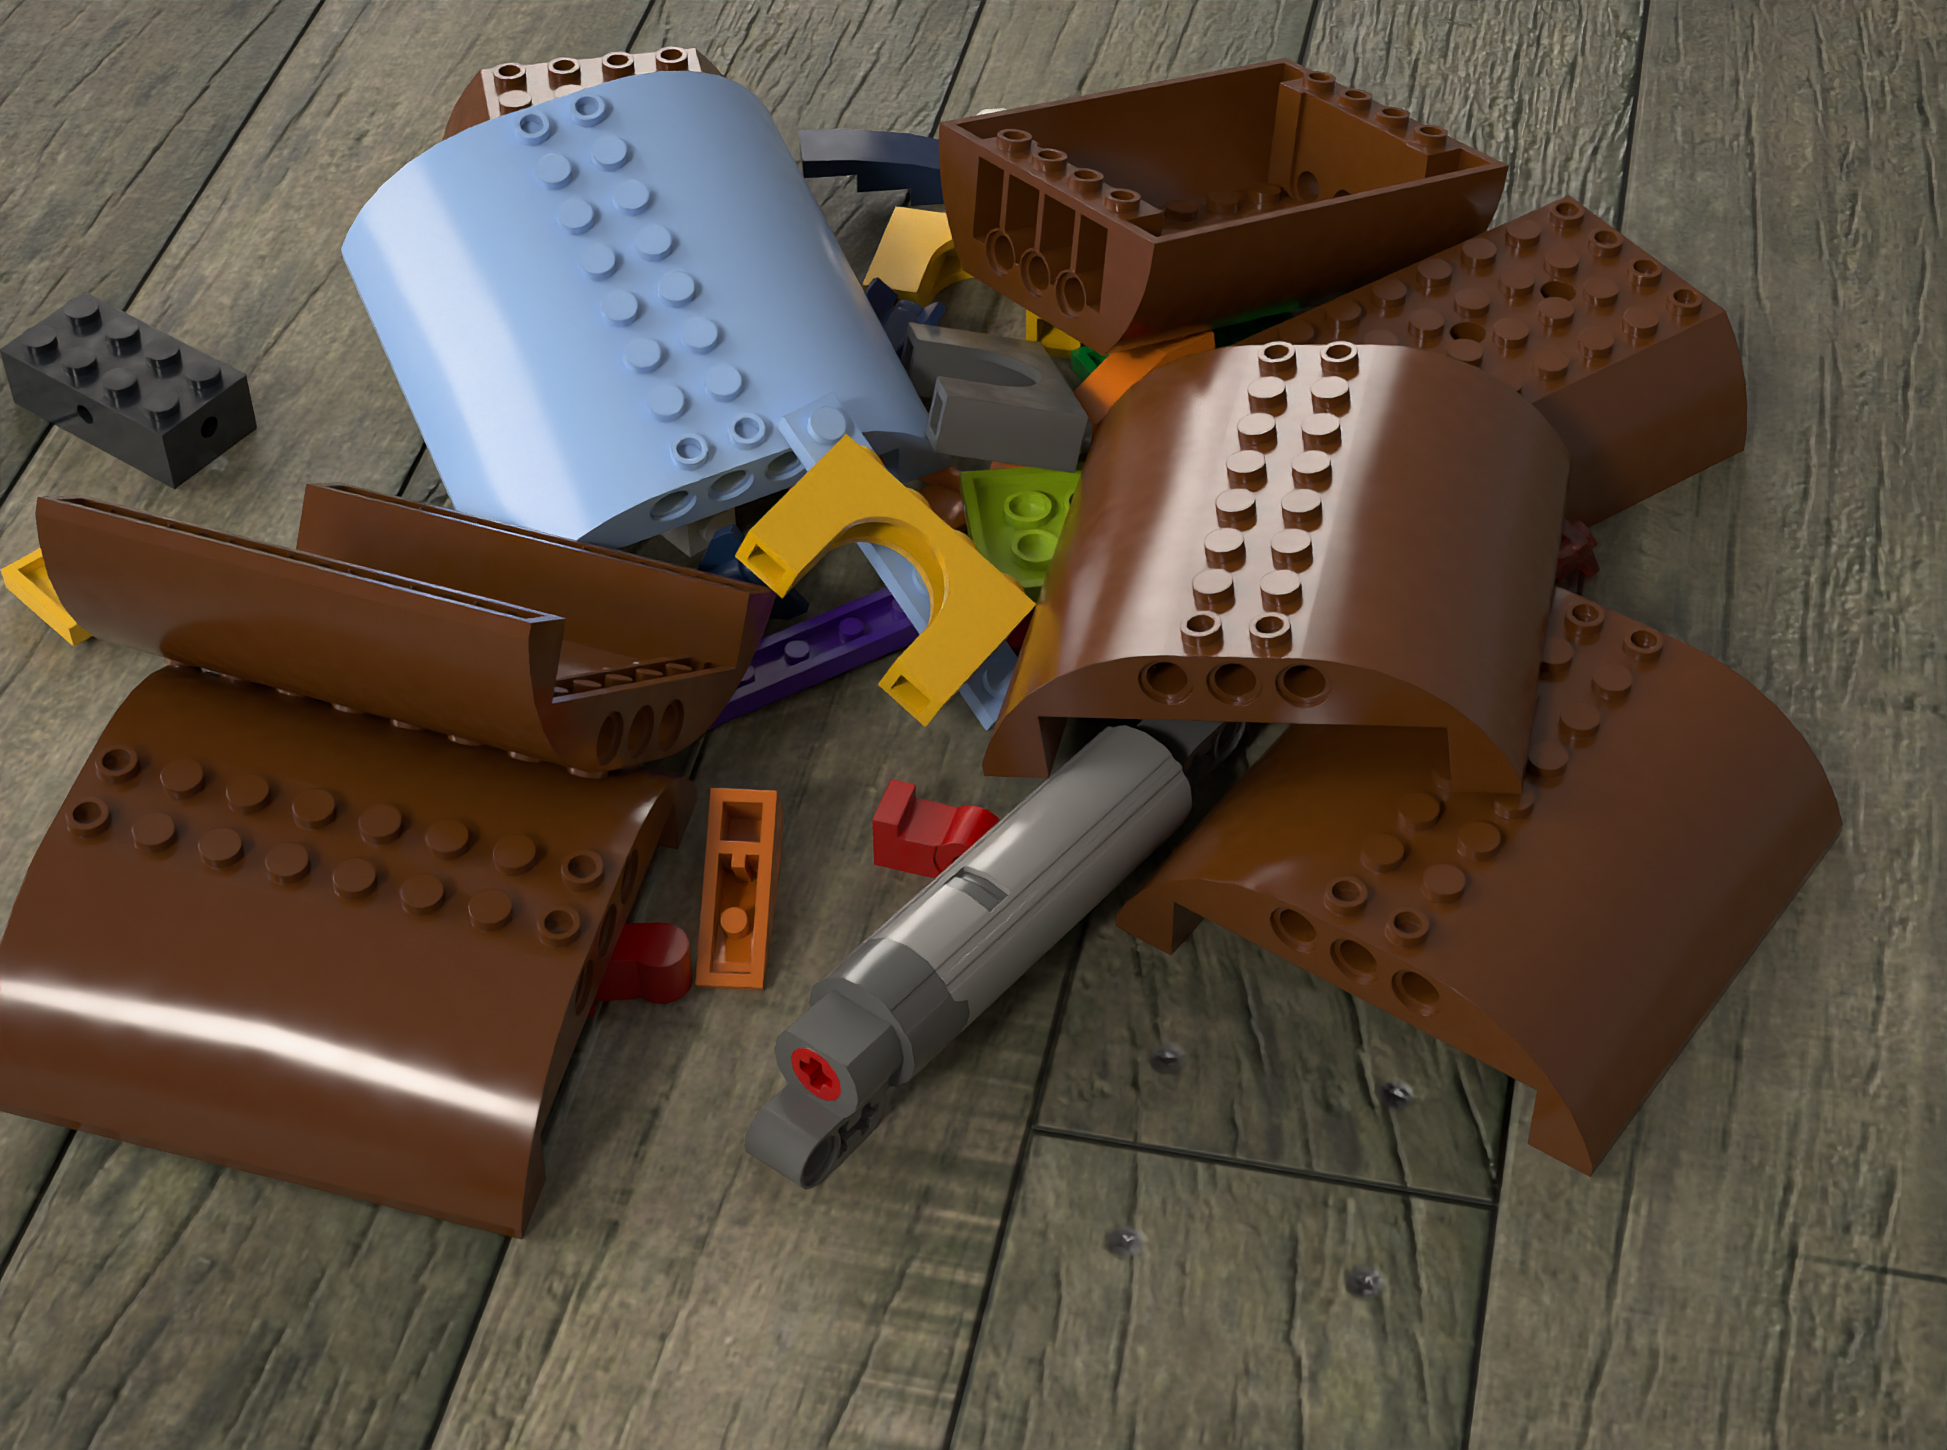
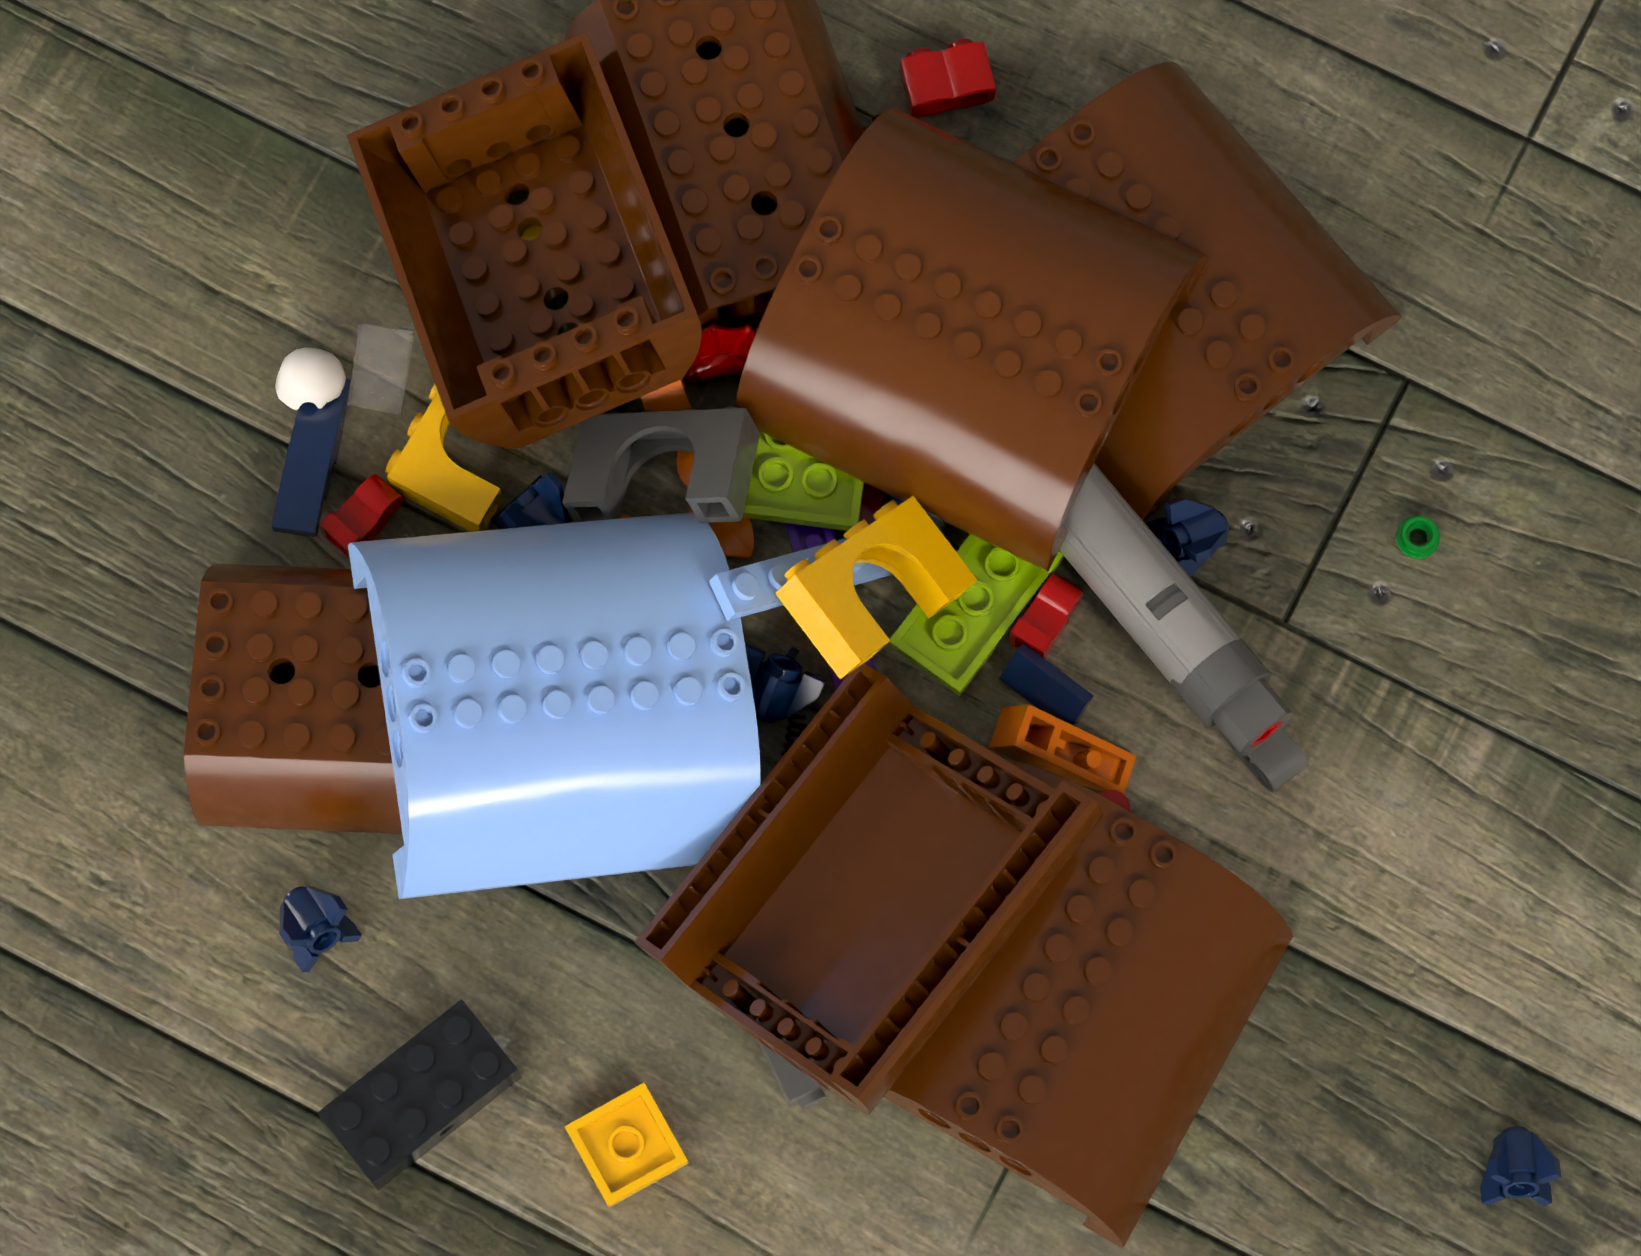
camera: 75 degrees left, 30 degrees up
none -> dark blue brick [279,886,362,972]
none -> red leg [318,474,404,559]
none -> lime plate [888,534,1064,696]
none -> red brick [899,39,996,118]
none -> dark blue tile [999,643,1094,726]
none -> dark blue brick [1145,497,1229,577]
none -> green plate [1396,516,1440,560]

